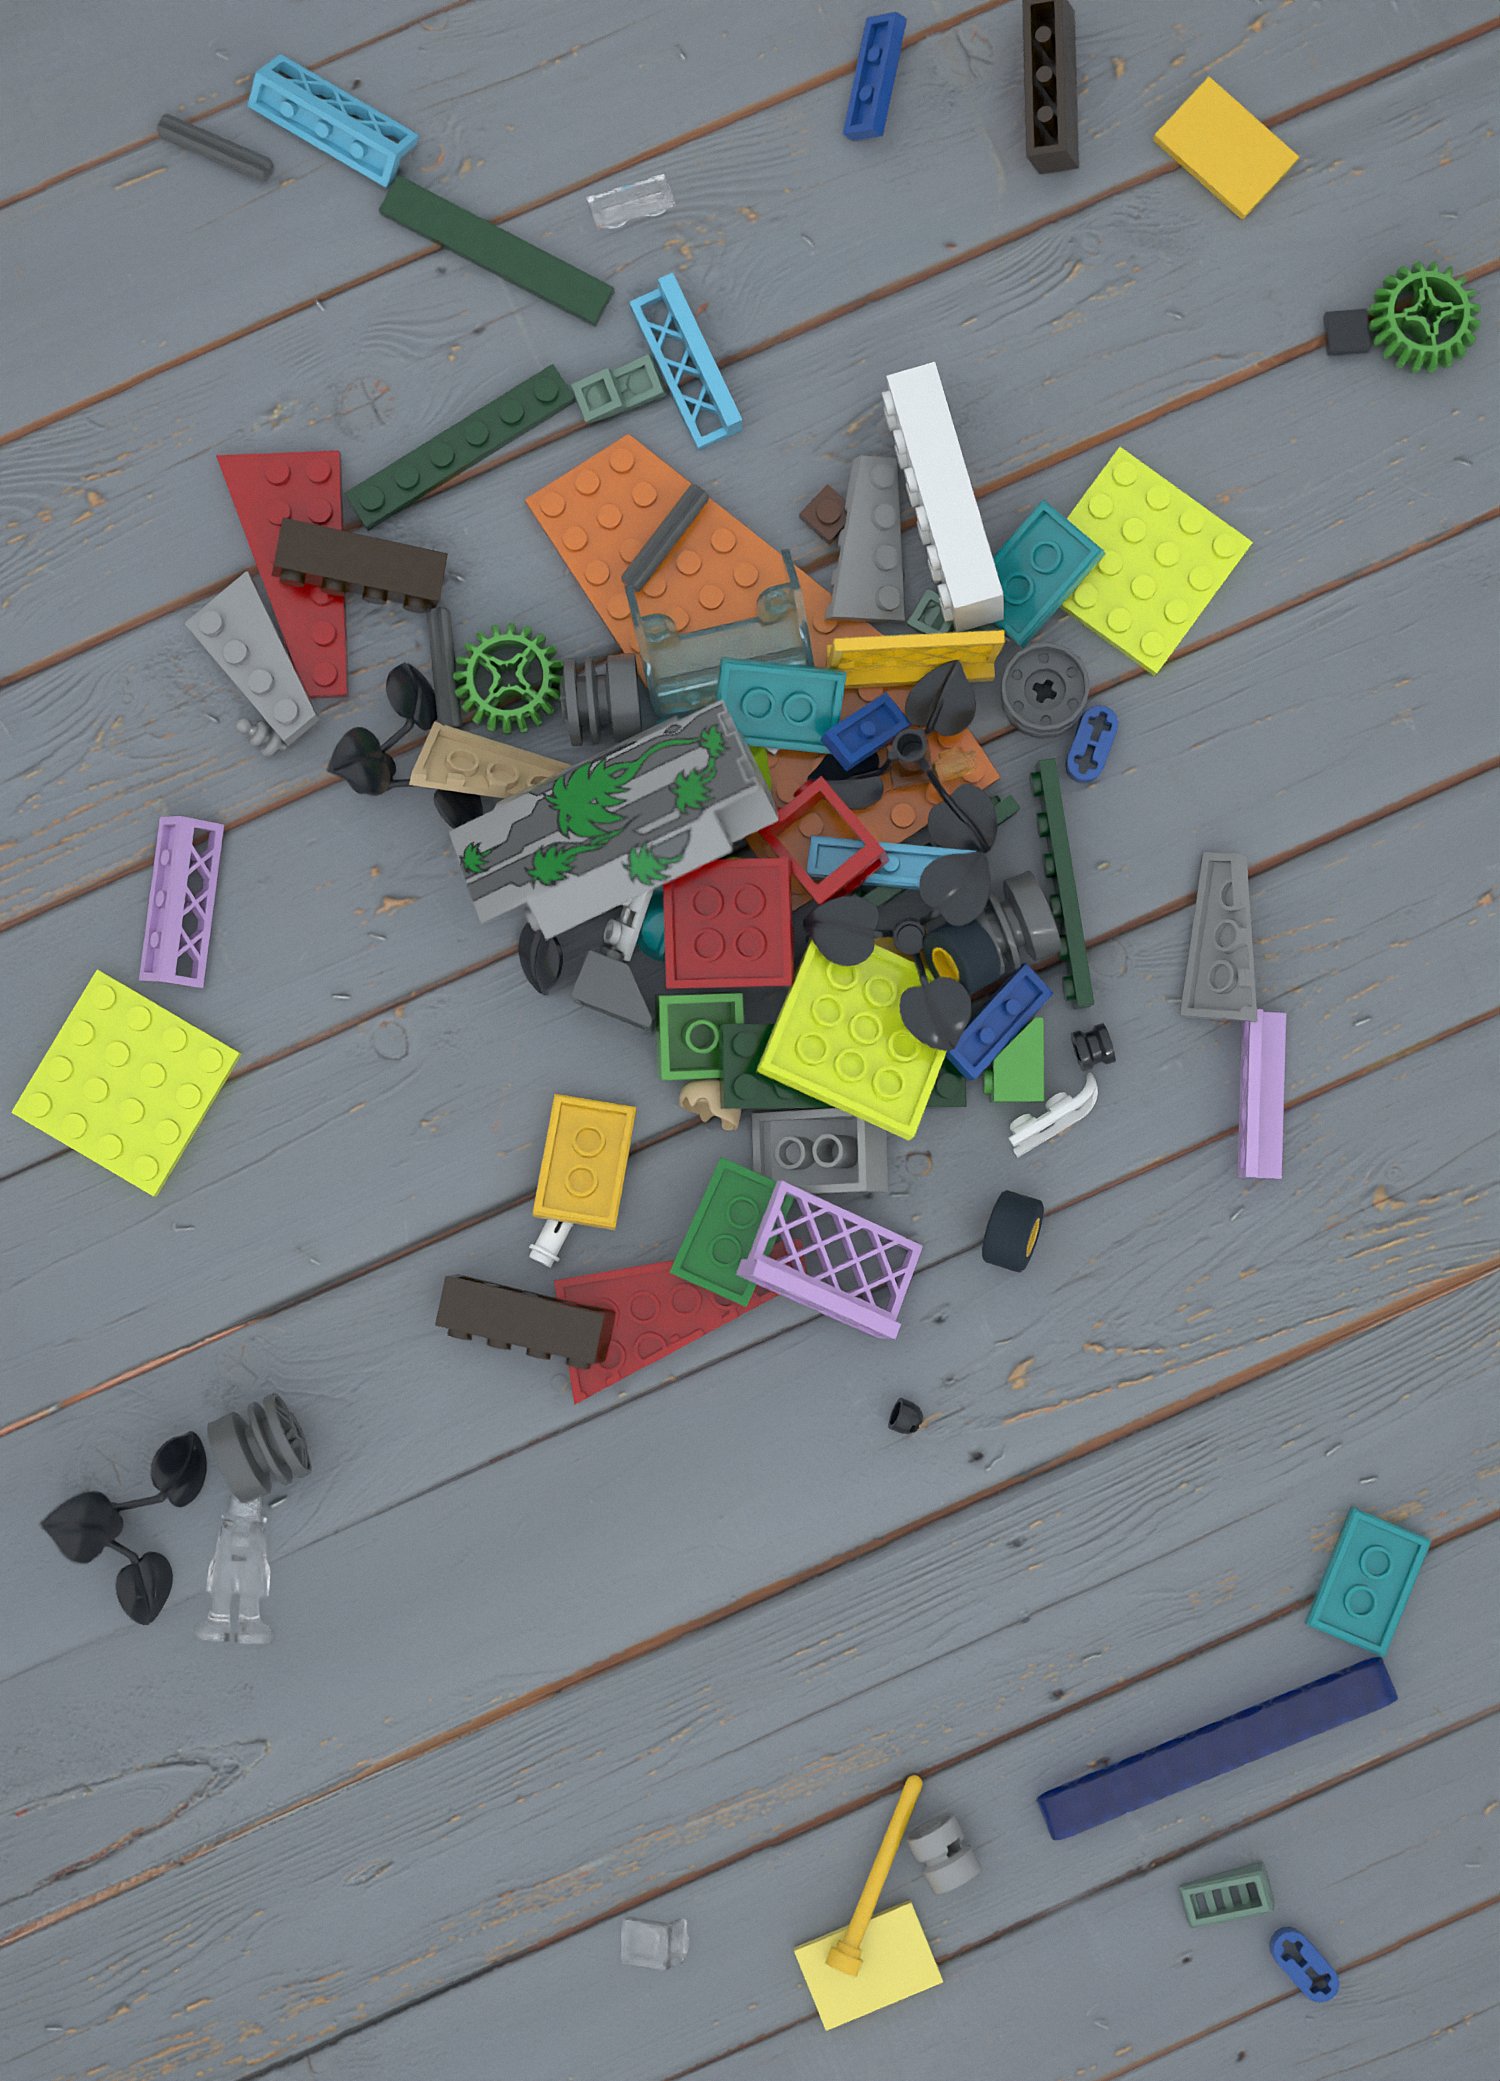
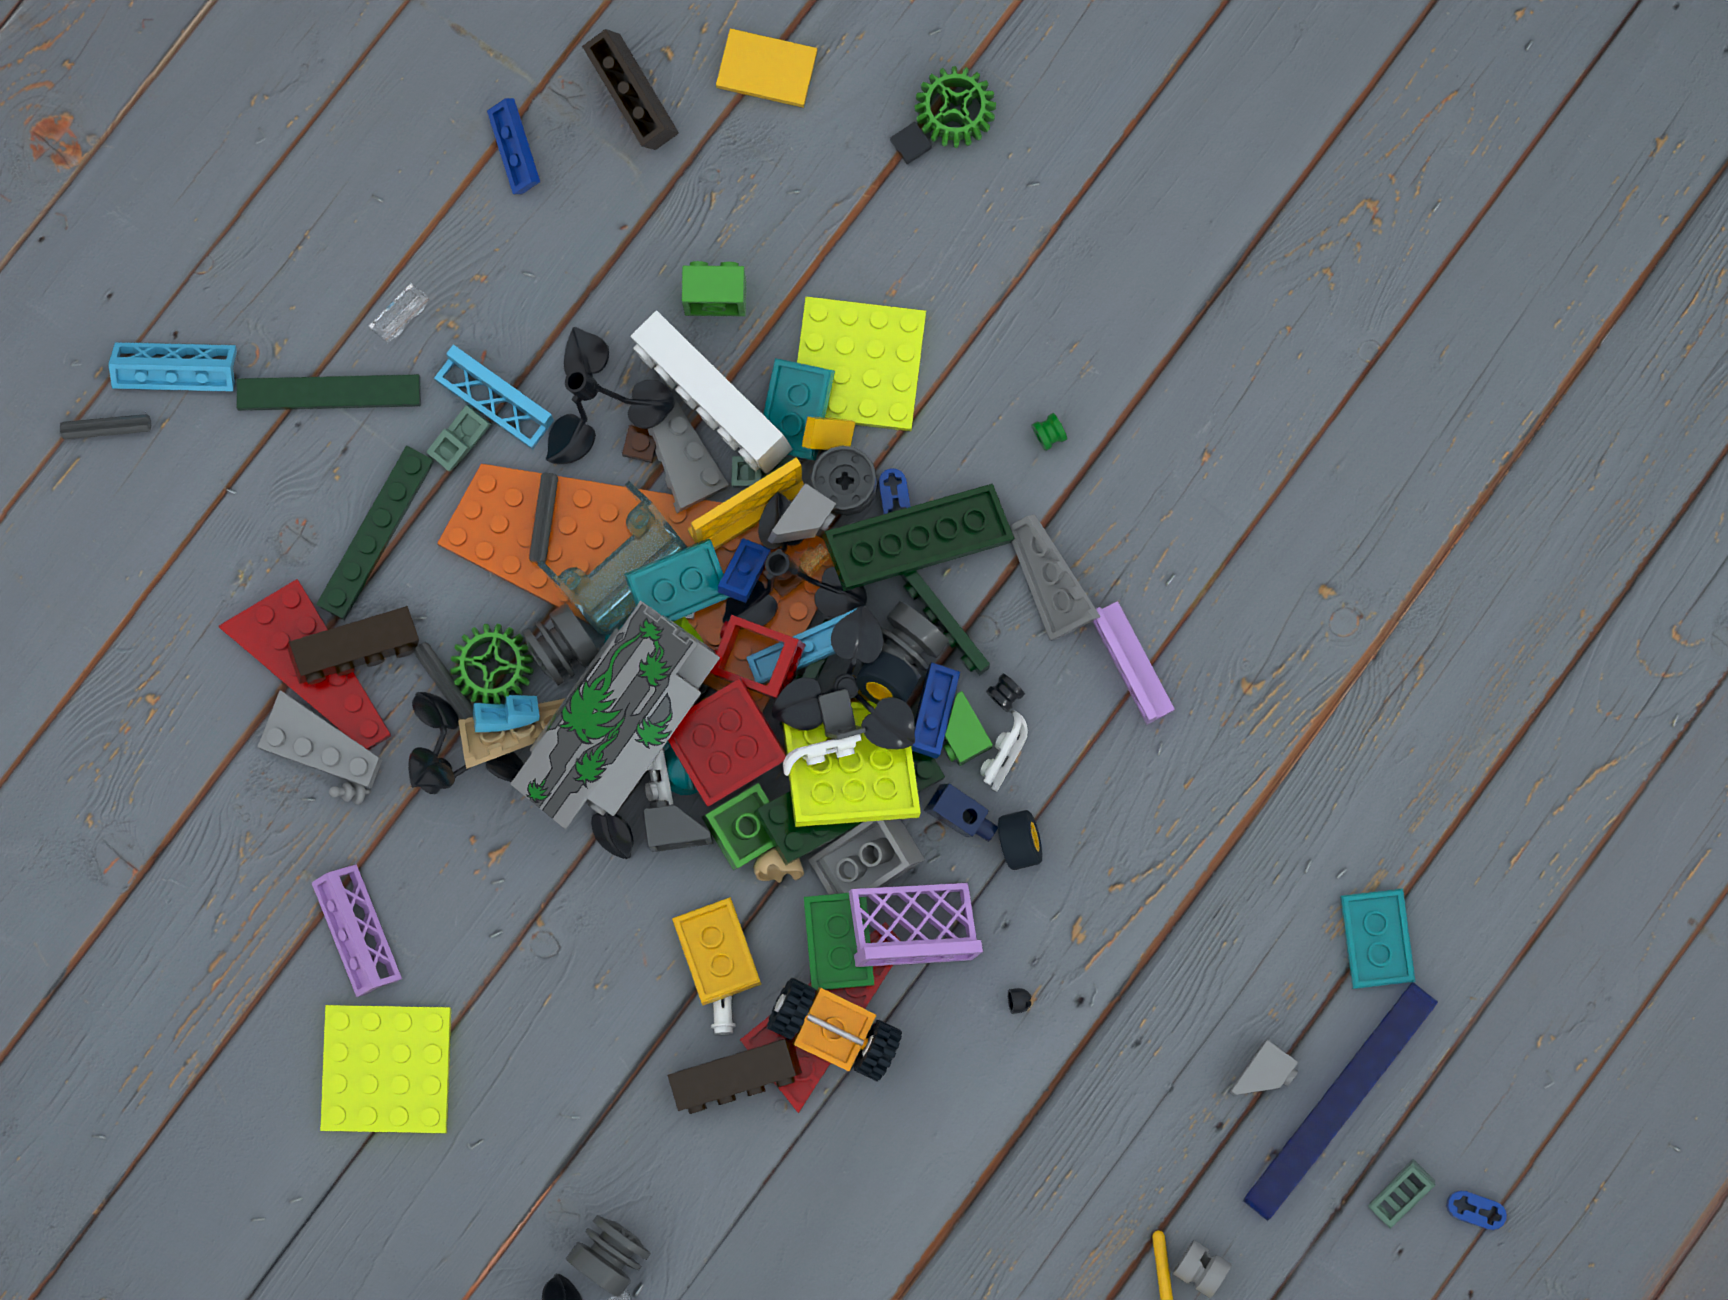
camera: 25 degrees left, 5 degrees down
none -> medium azure slope [473,695,540,732]
none -> black plant [546,327,676,464]
none -> bright green brick [682,261,746,316]
none -> light grey slope [767,483,836,544]
none -> plate [767,977,902,1081]
none -> white piece [783,734,861,776]
none -> yellow tile [802,416,855,450]
none -> dark grey bracket [818,689,866,740]
none -> dark green plate [822,483,1015,591]
none -> dark blue torso [924,783,998,842]
none -> green wheel [1031,413,1068,451]
none -> light grey slope [1229,1040,1298,1096]

